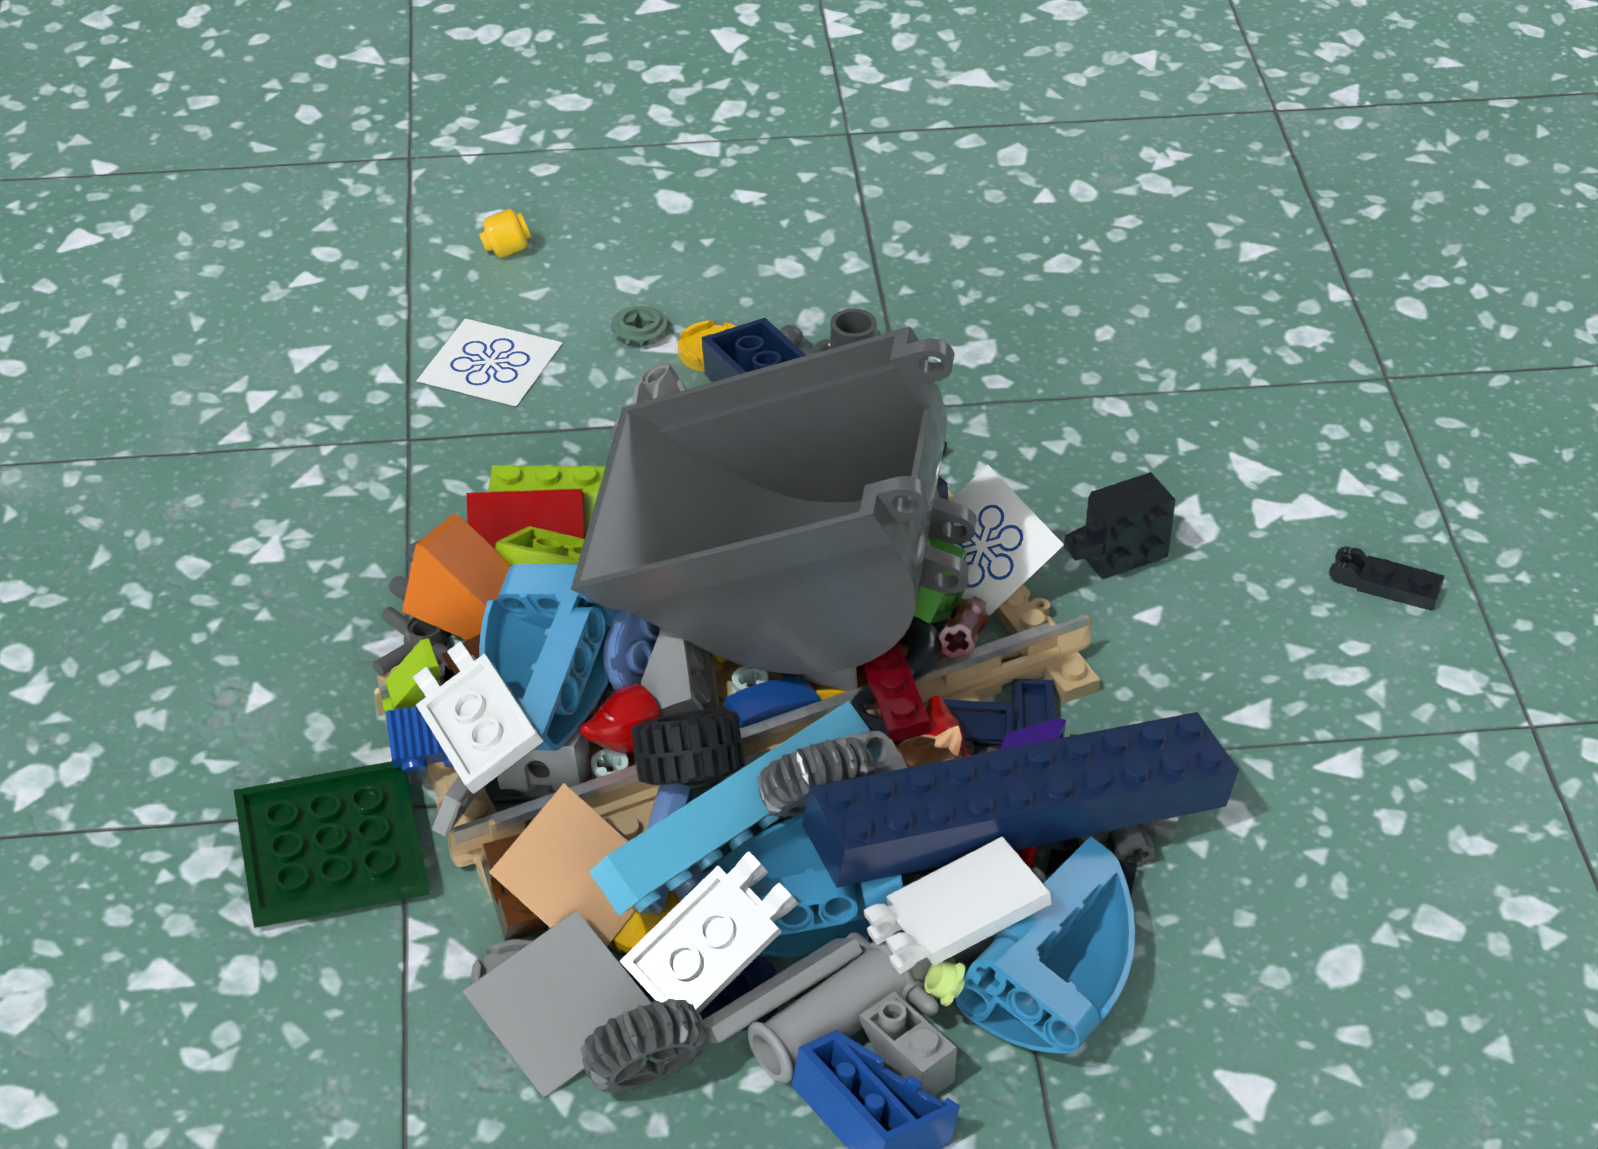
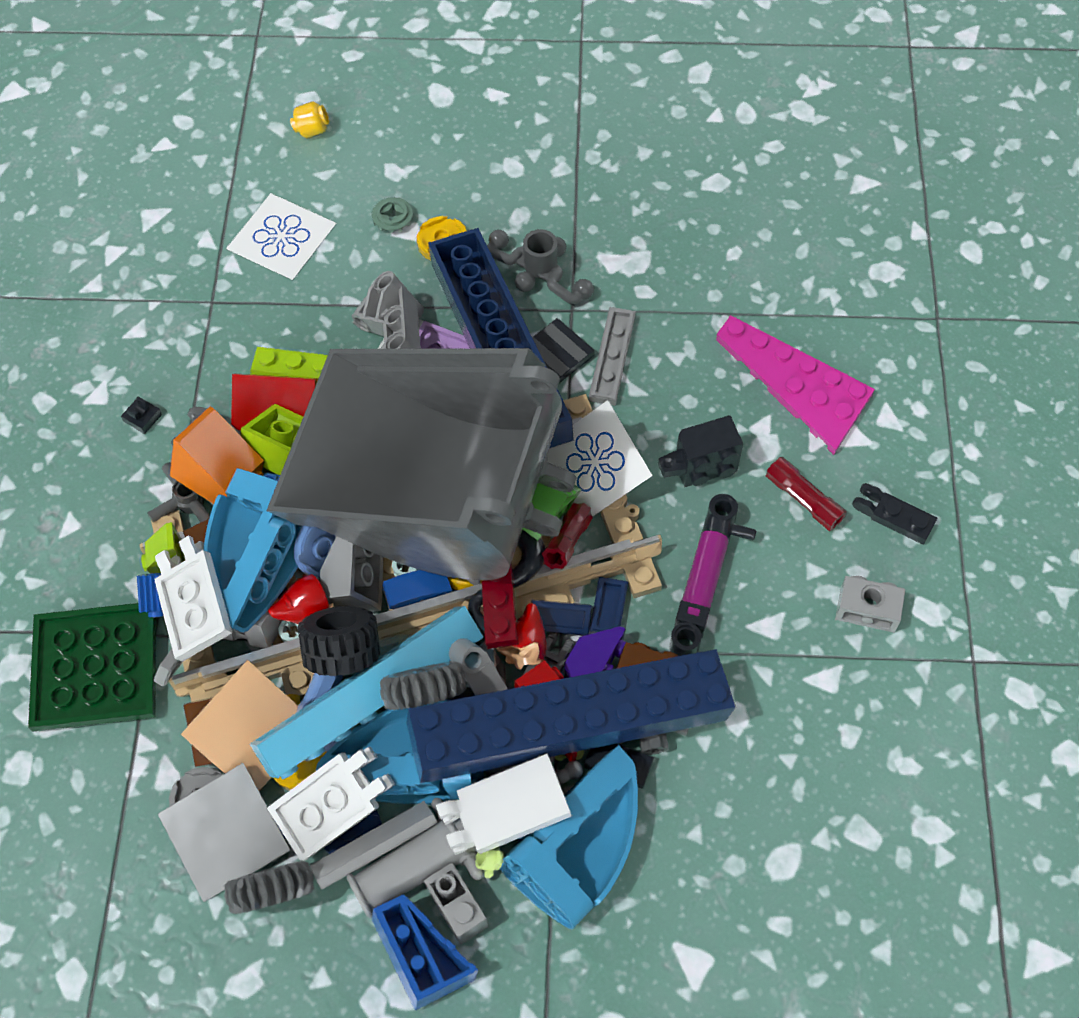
camera: 10 degrees right, 20 degrees up
none -> black tile [121,396,162,434]
none -> light grey tile [589,307,636,406]
none -> piece [669,494,757,656]
none -> dark pink wing [716,315,875,455]
none -> dark red axle [765,457,847,531]
none -> light grey brick [835,576,905,633]

